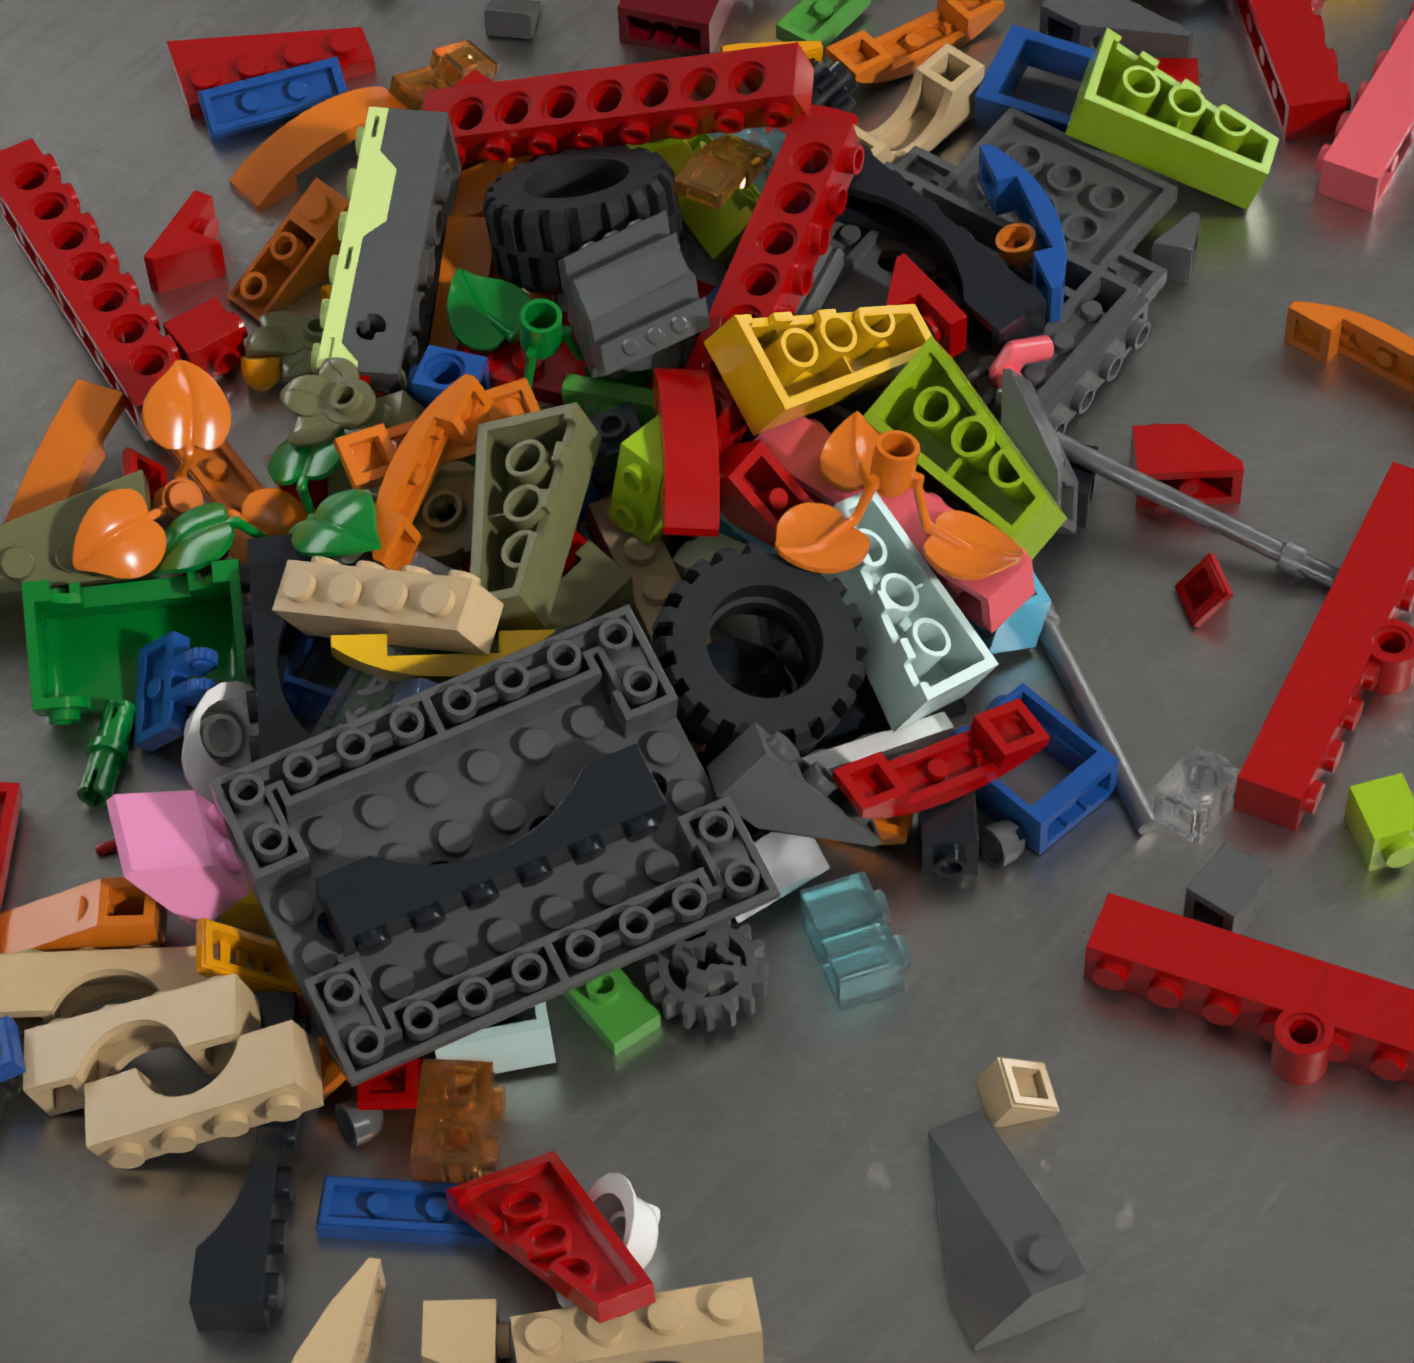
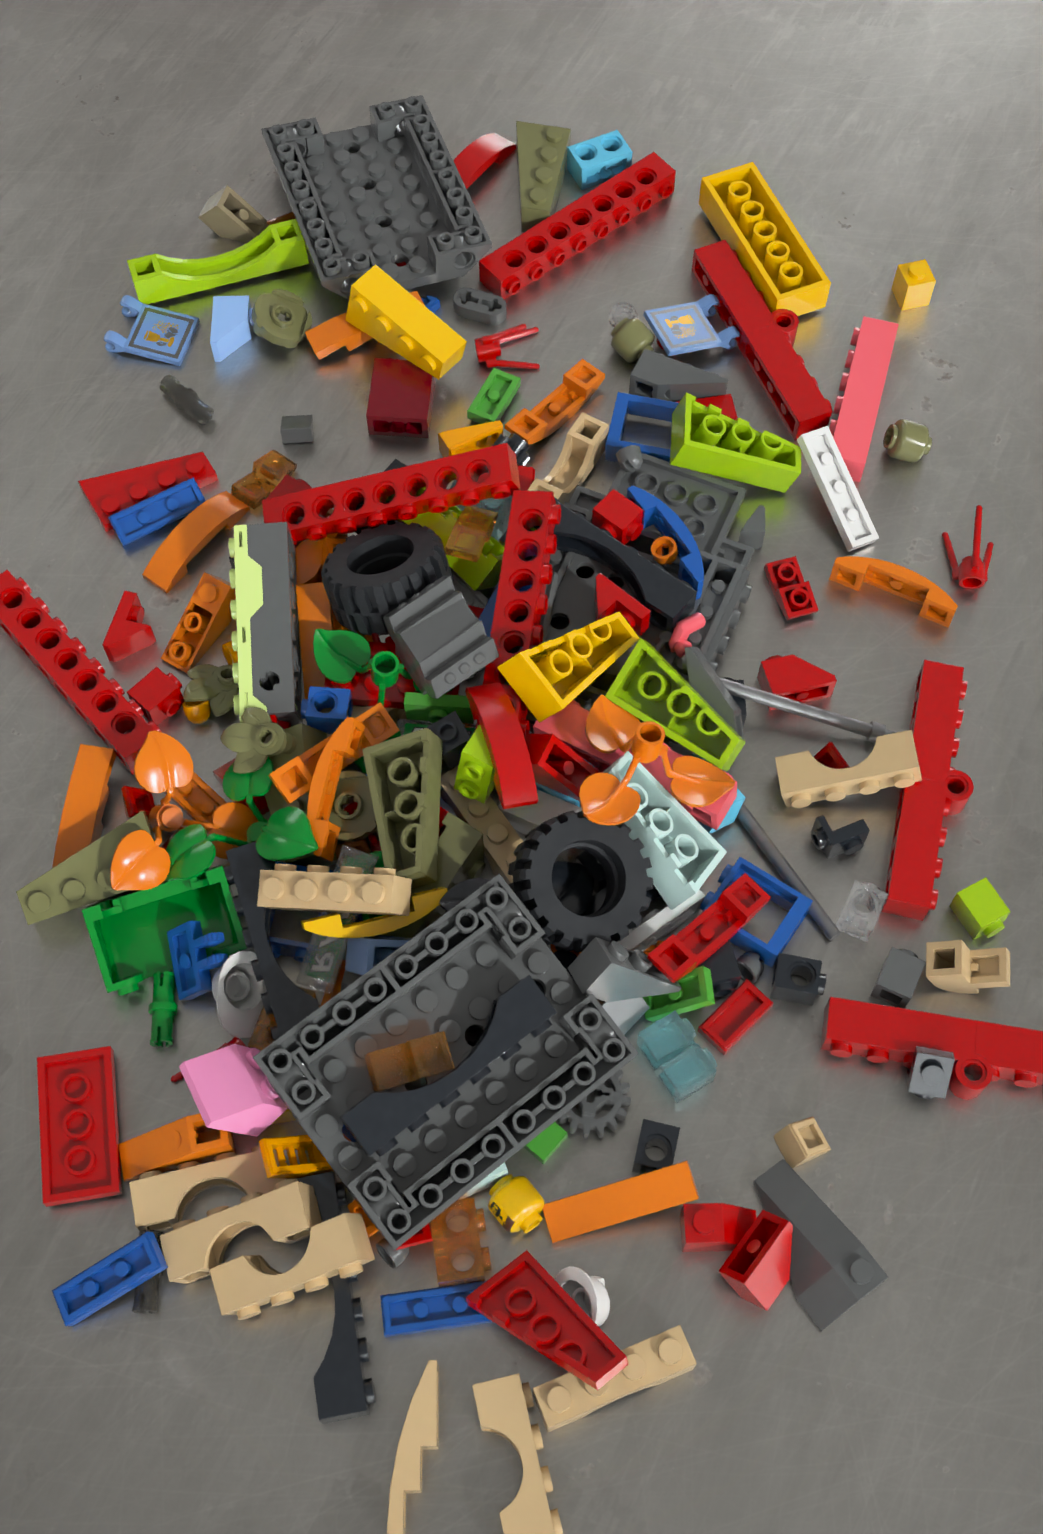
camera: 15 degrees left, 10 degrees up
none -> clear orange slope [364,1031,455,1092]
none -> yellow head [488,1174,545,1233]
none -> orange tile [542,1160,699,1243]
none -> red brick [592,489,644,545]
none -> dark grey hinge [616,445,643,472]
none -> black brick [632,1119,680,1175]
none -> bright green plate [643,966,715,1022]
none -> red slope [680,1203,756,1252]
none -> red tile [697,979,773,1055]
none -> red slope [718,1210,793,1311]
none -> red slope [764,556,818,620]
none -> black brick [770,953,826,1006]
none -> tan arch [775,730,922,808]
none -> white plate [797,426,879,552]
none -> black bracket [811,815,870,859]
none -> bracket [905,1046,955,1099]
none -> tan brick [926,940,1010,994]

